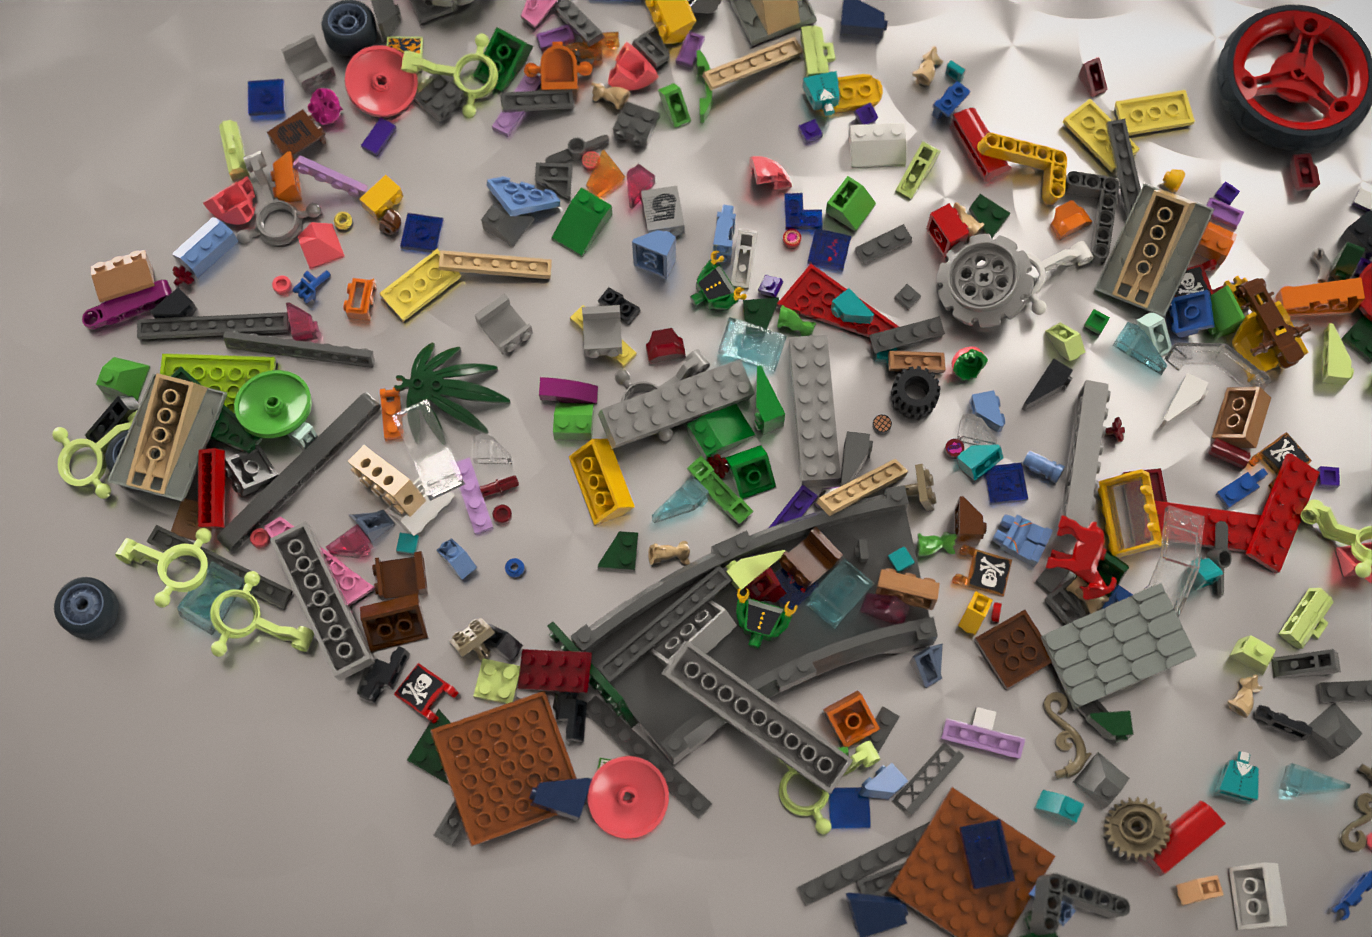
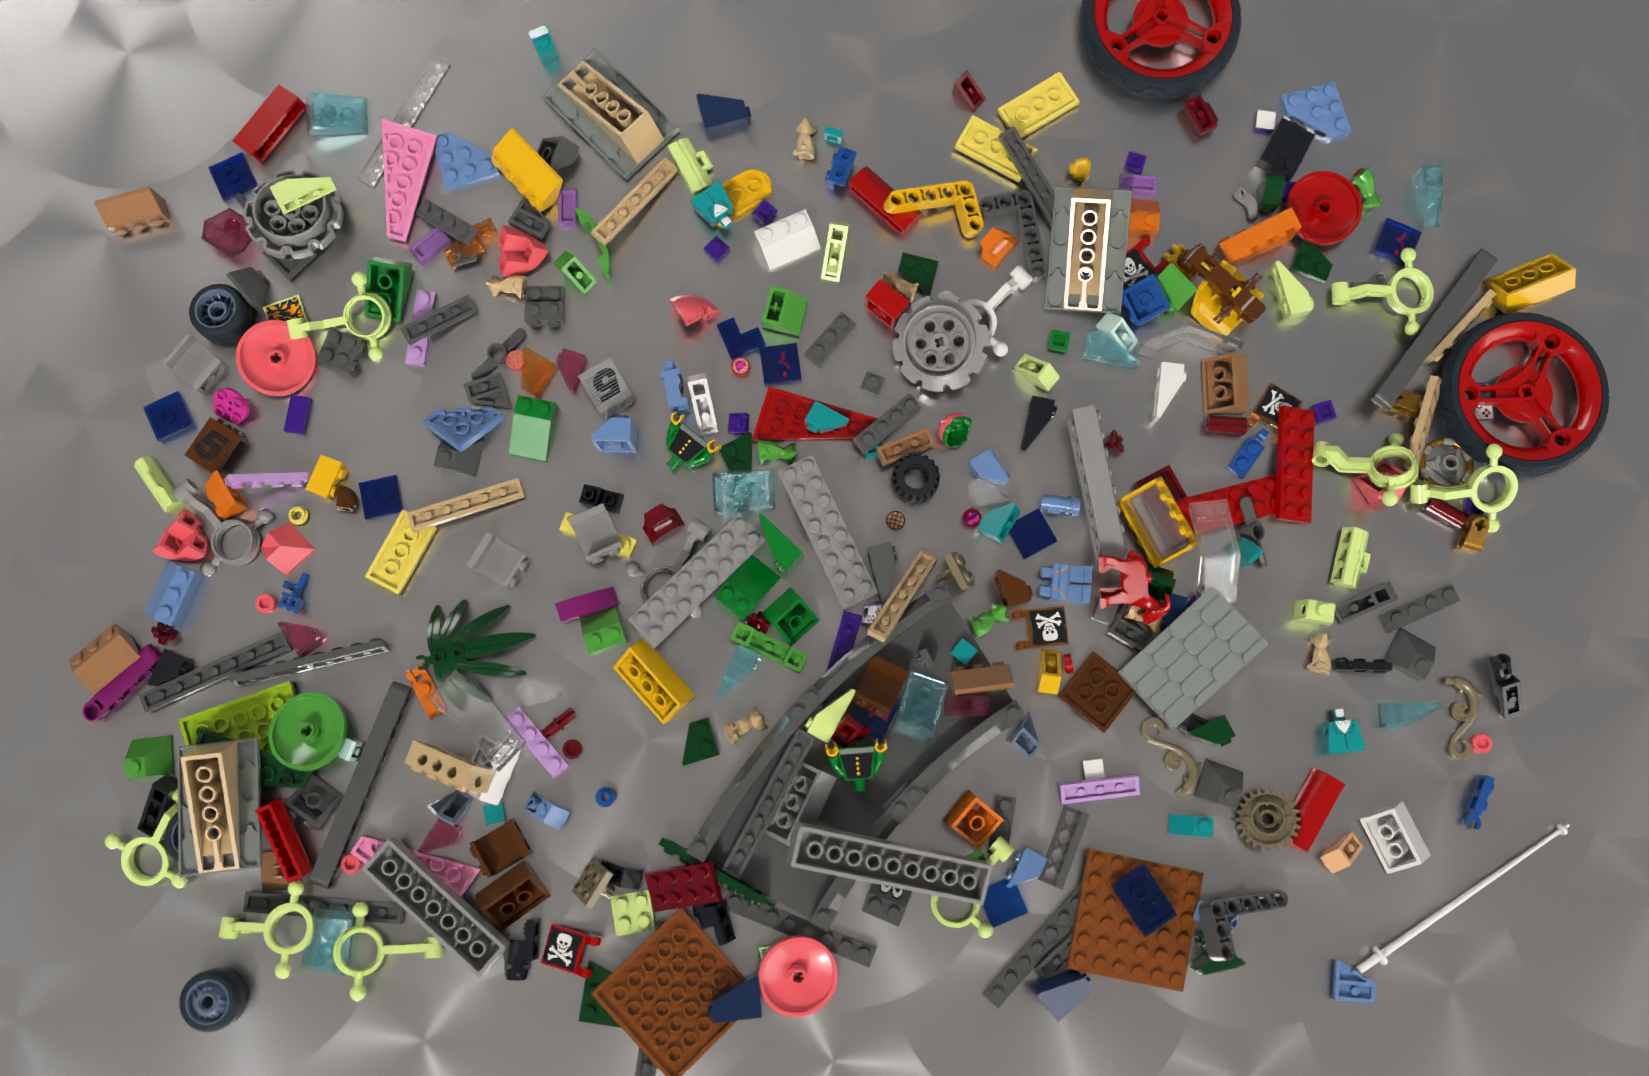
camera: 20 degrees left, 10 degrees up
orange window [343,278,377,321] -> none
orange piece [524,41,592,90] -> none
none -> dark grey slope [861,883,912,927]

